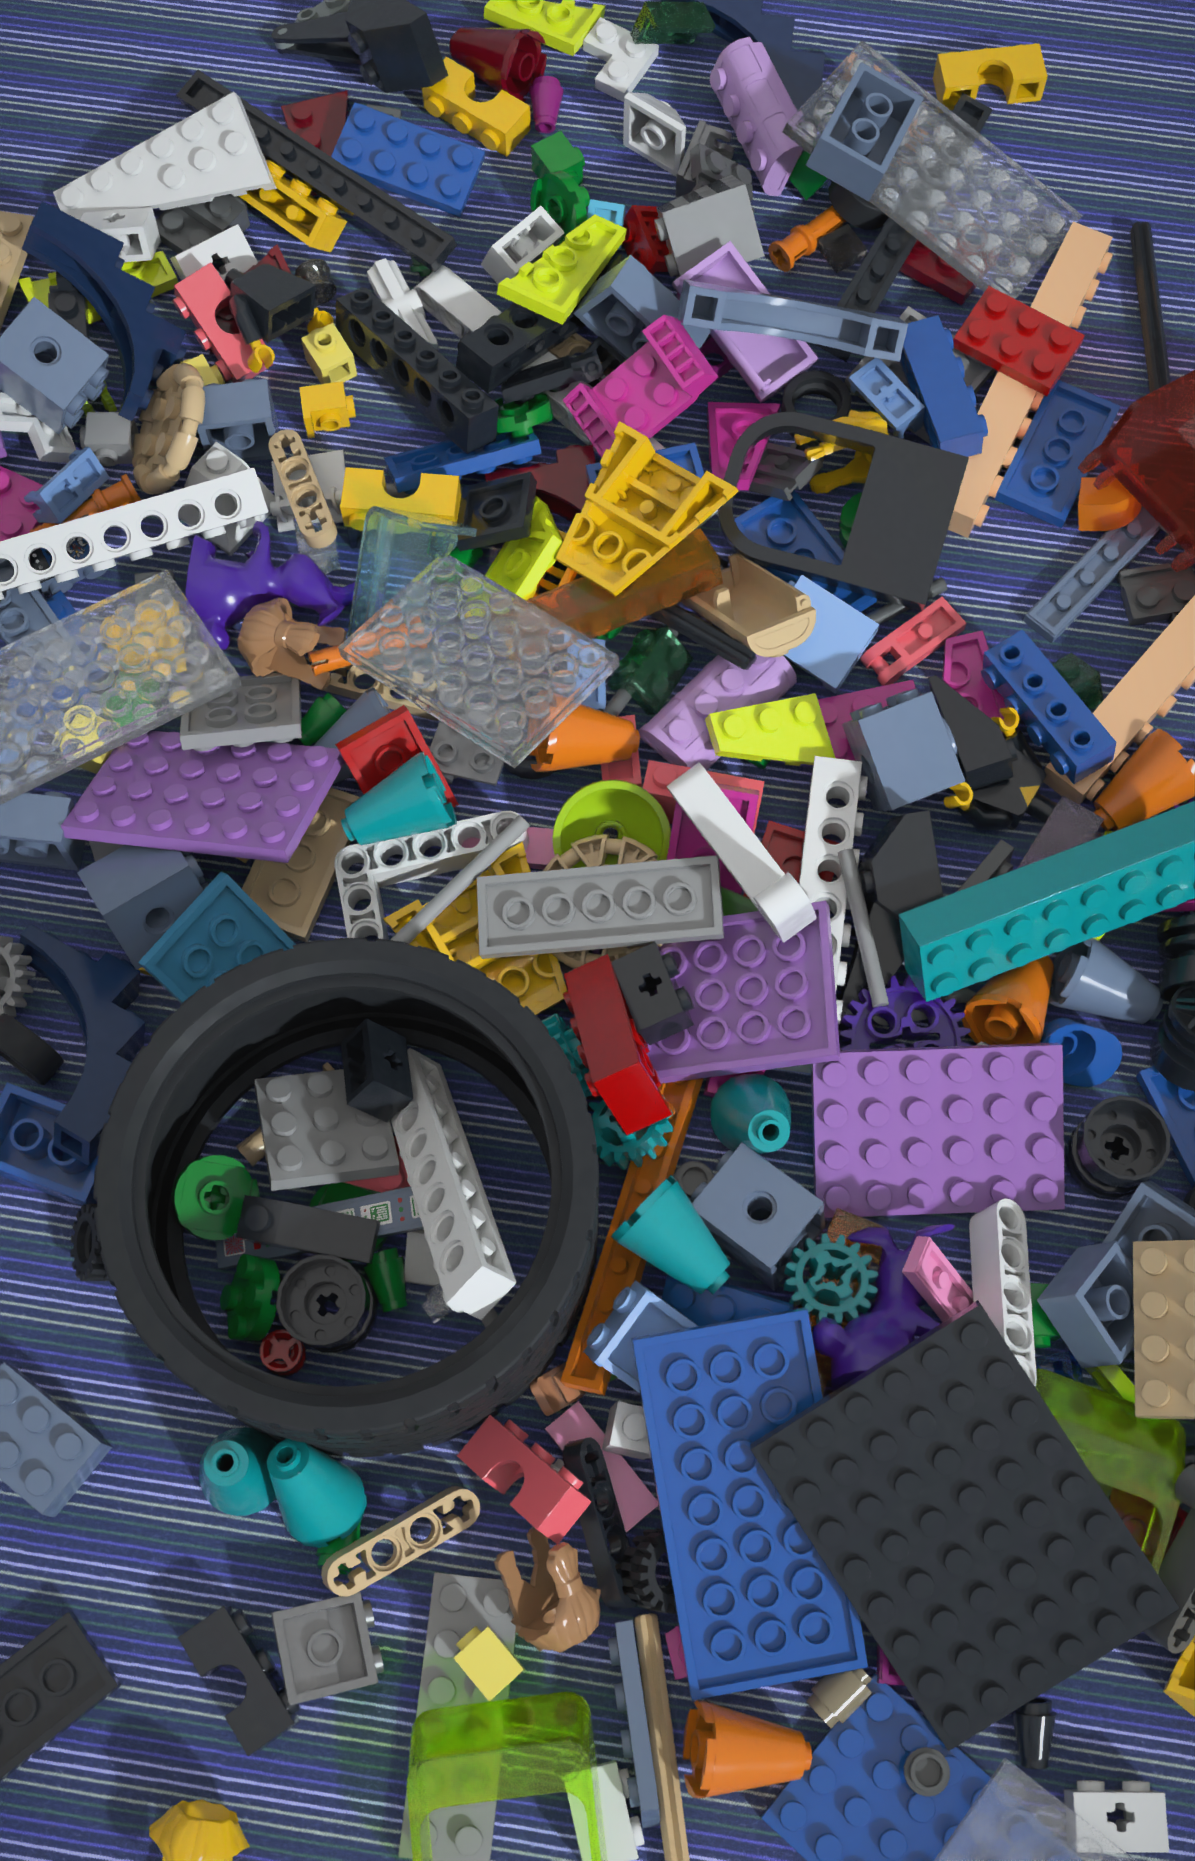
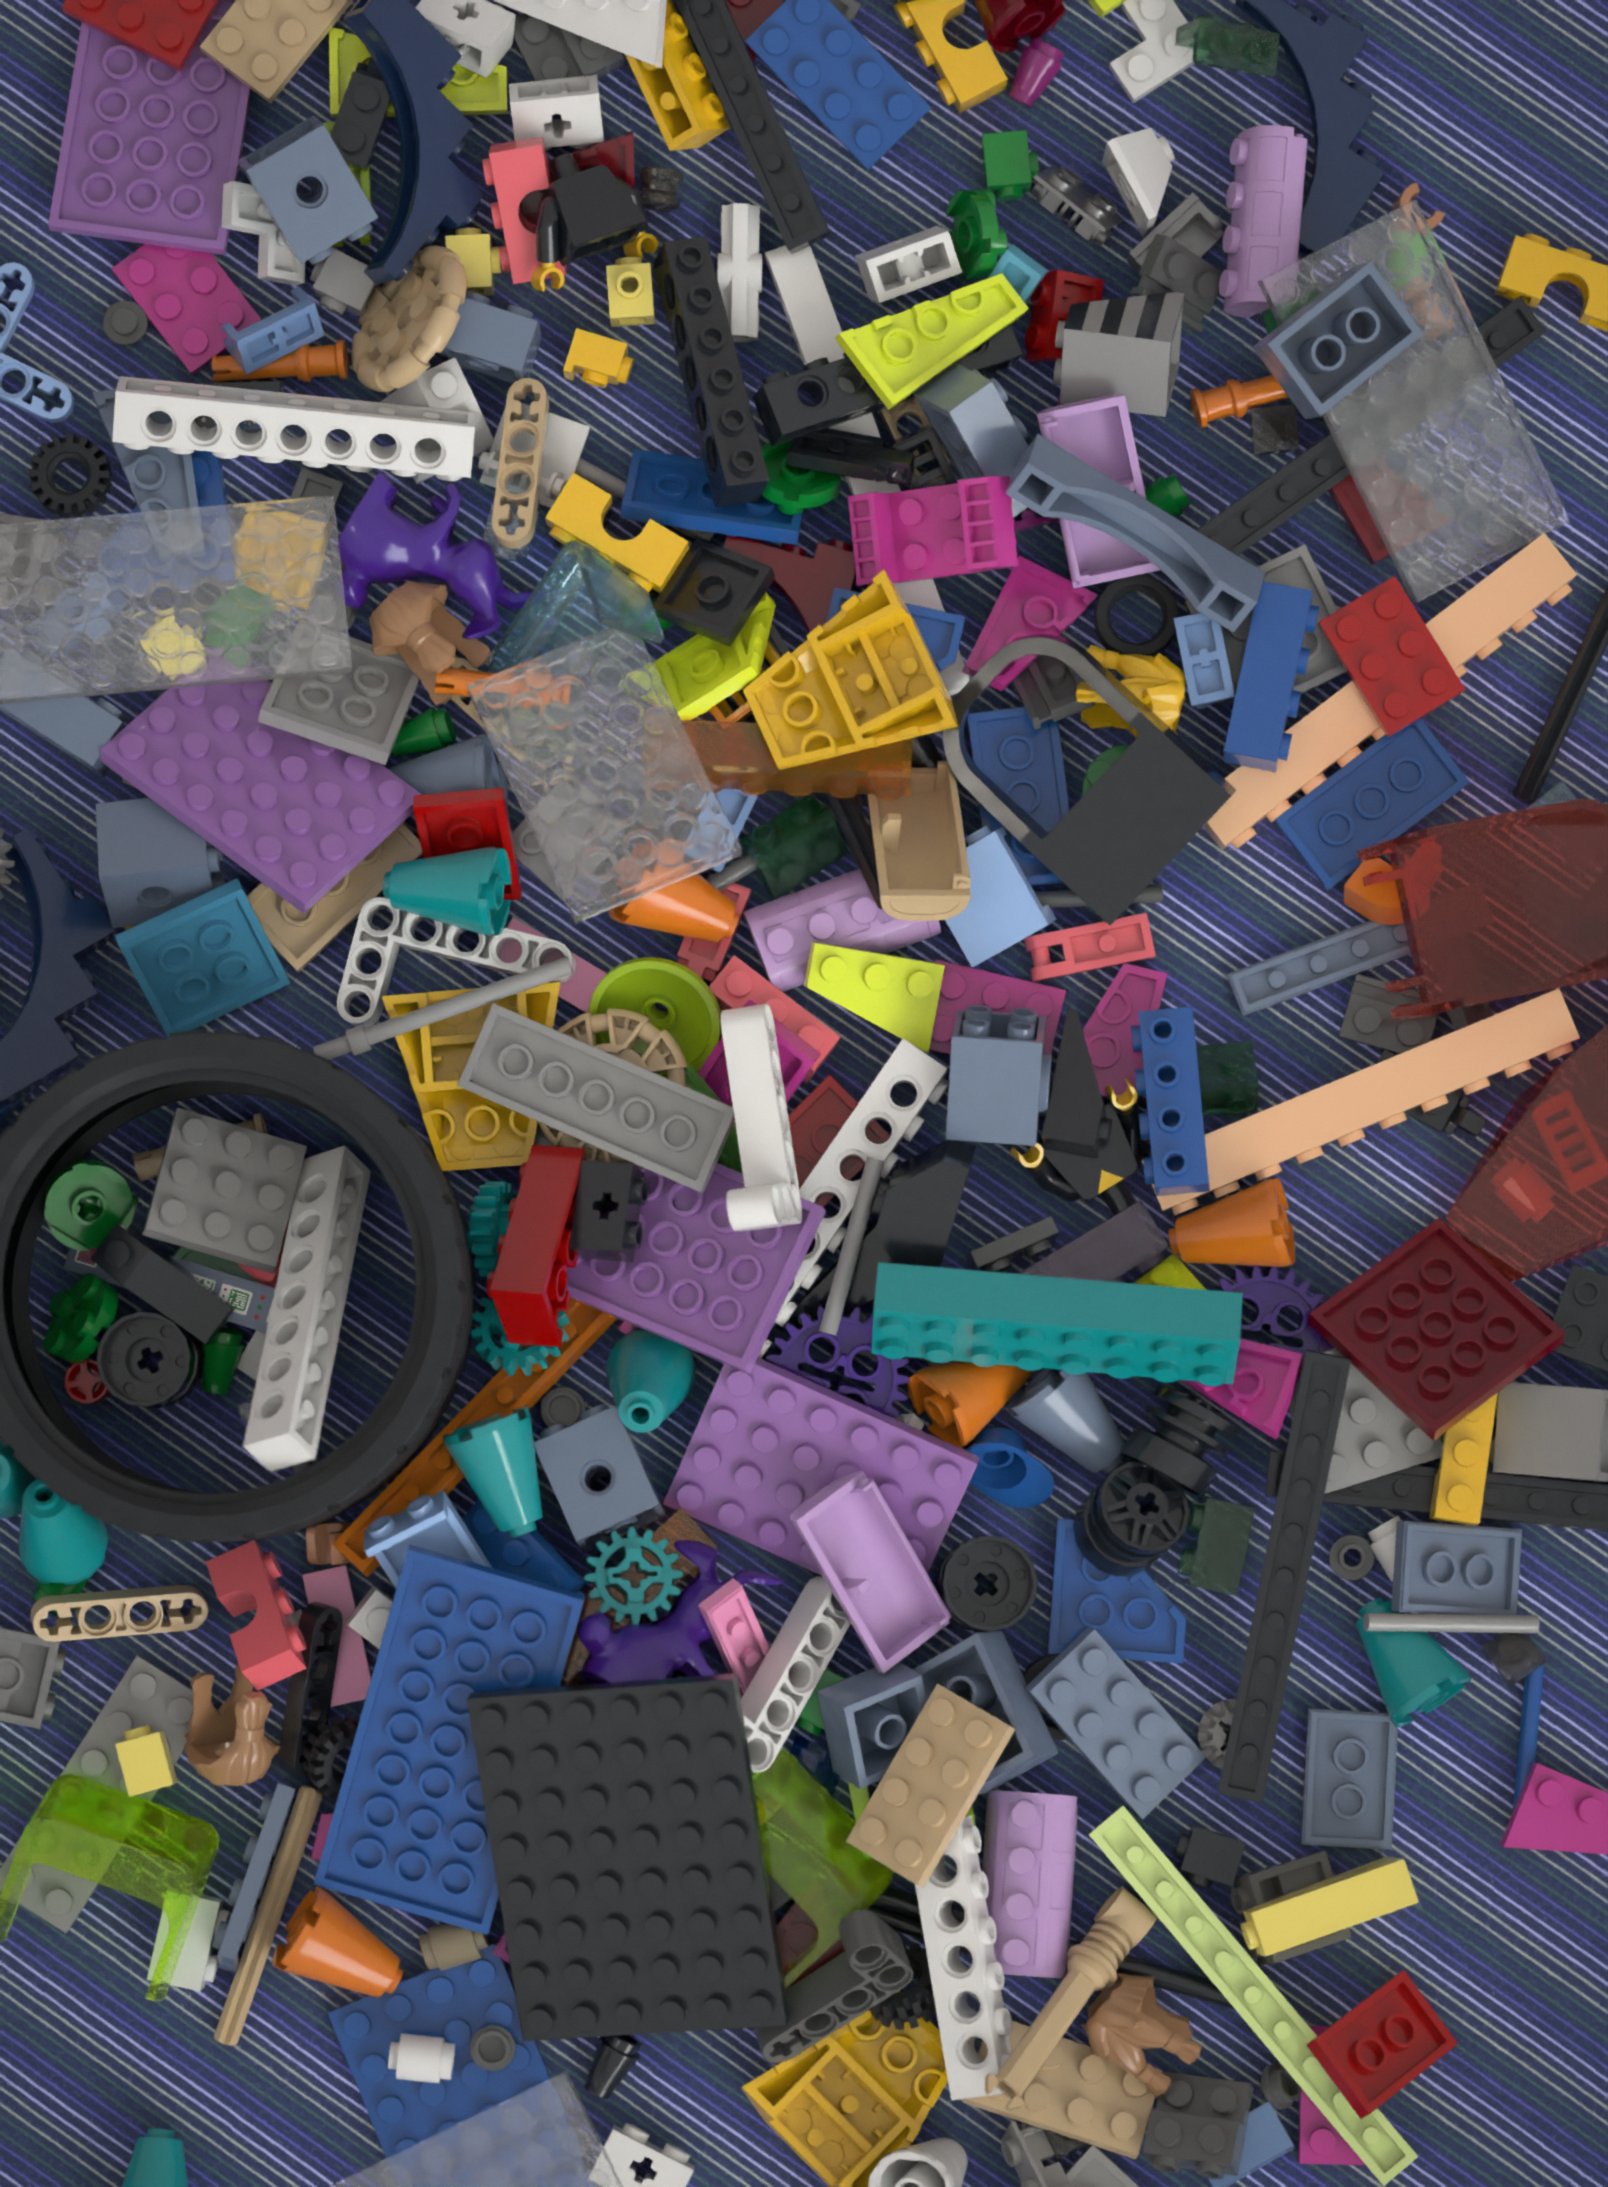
camera: 25 degrees right, 15 degrees up
black brick [341,1018,413,1123] -> none
none -> white brick [388,2033,455,2083]
none -> lavender container [790,1471,952,1673]
none -> flat silver hinge [1032,165,1123,246]

